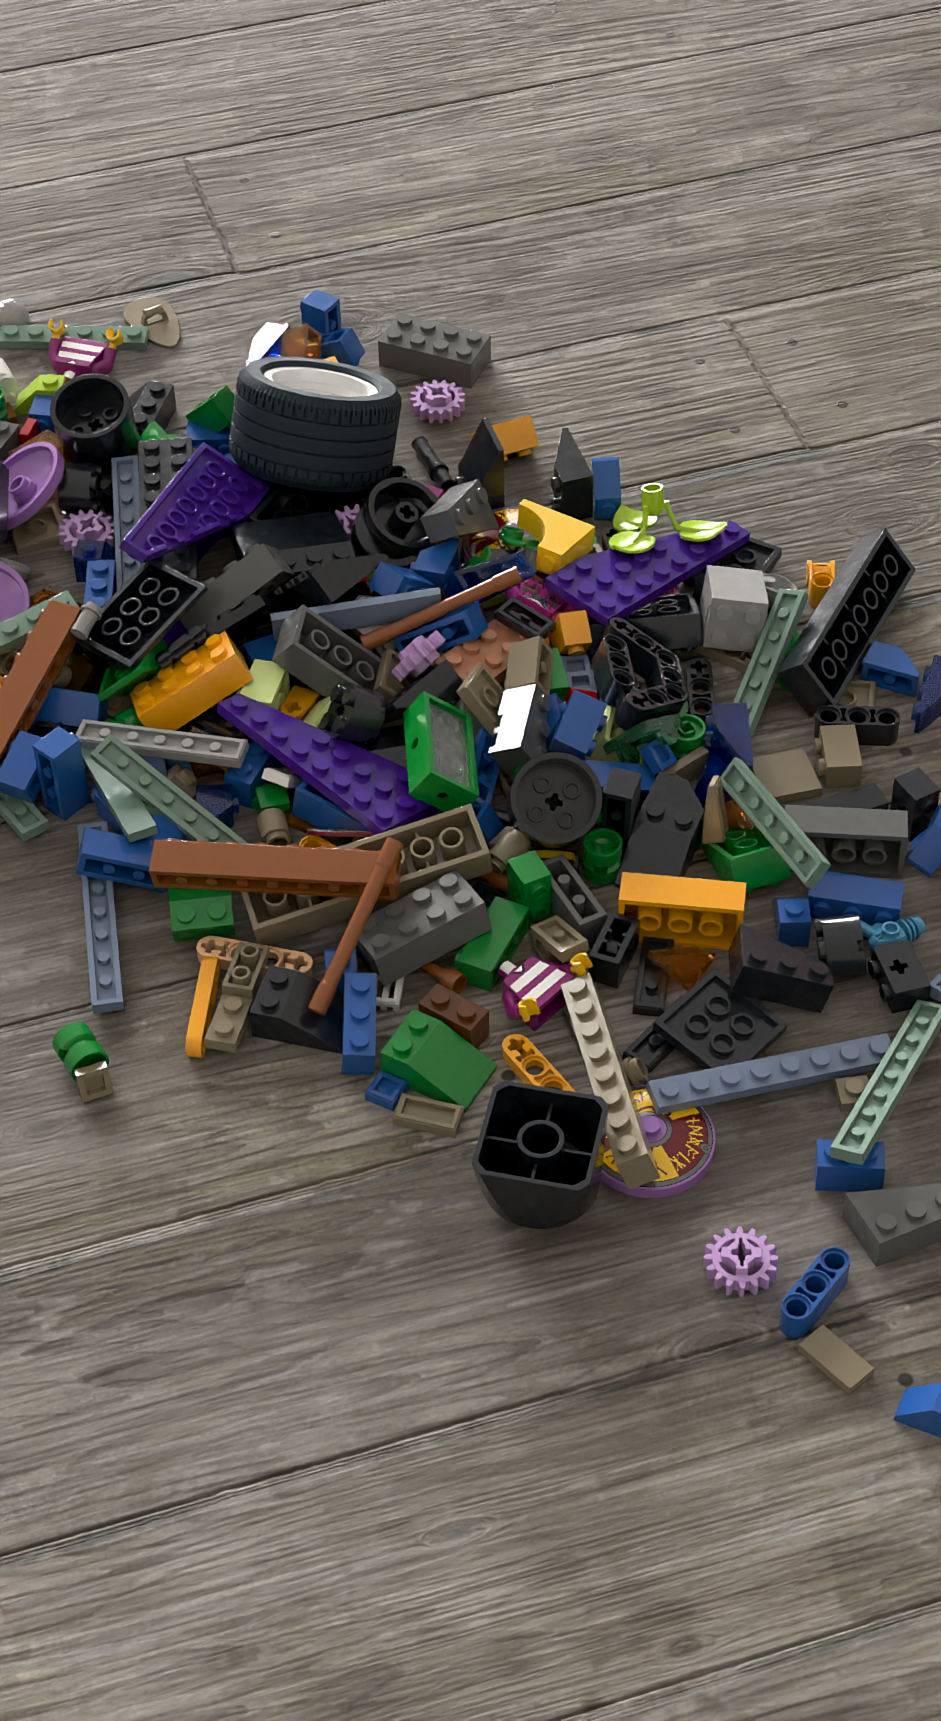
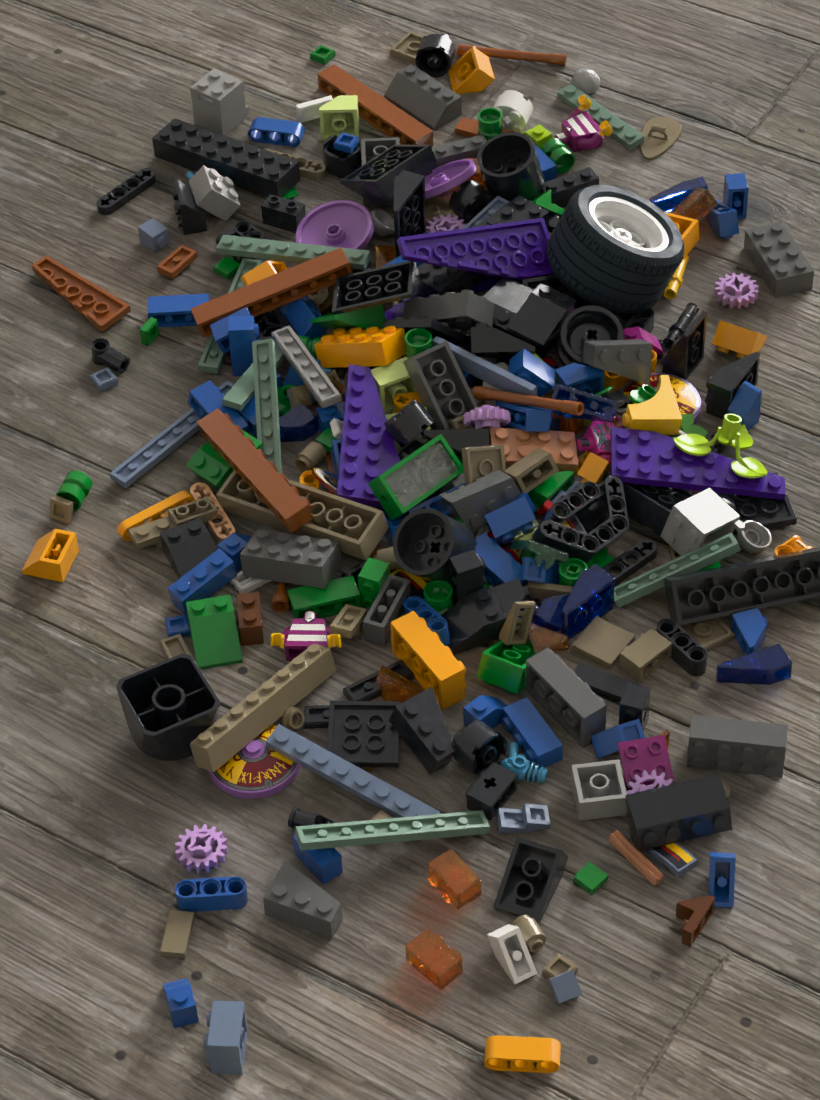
camera: 50 degrees right, 0 degrees up
light grey pin [70,602,102,640] -> none
black axle [155,625,207,669] -> none
dark orange piece [308,837,404,1016] -> none
black tile [494,596,556,639] -> none
light orange beam [502,1034,576,1092] -> none
black brick [589,912,640,988] -> none
sand green tile [721,757,831,889] -> none
none -> light orange slope [21,529,79,582]
none -> black piece [288,807,334,828]
none -> black slope [393,170,426,258]
none -> blue beam [403,596,450,646]
none -> green wheel [405,328,432,359]
none -> black slope [506,283,577,348]

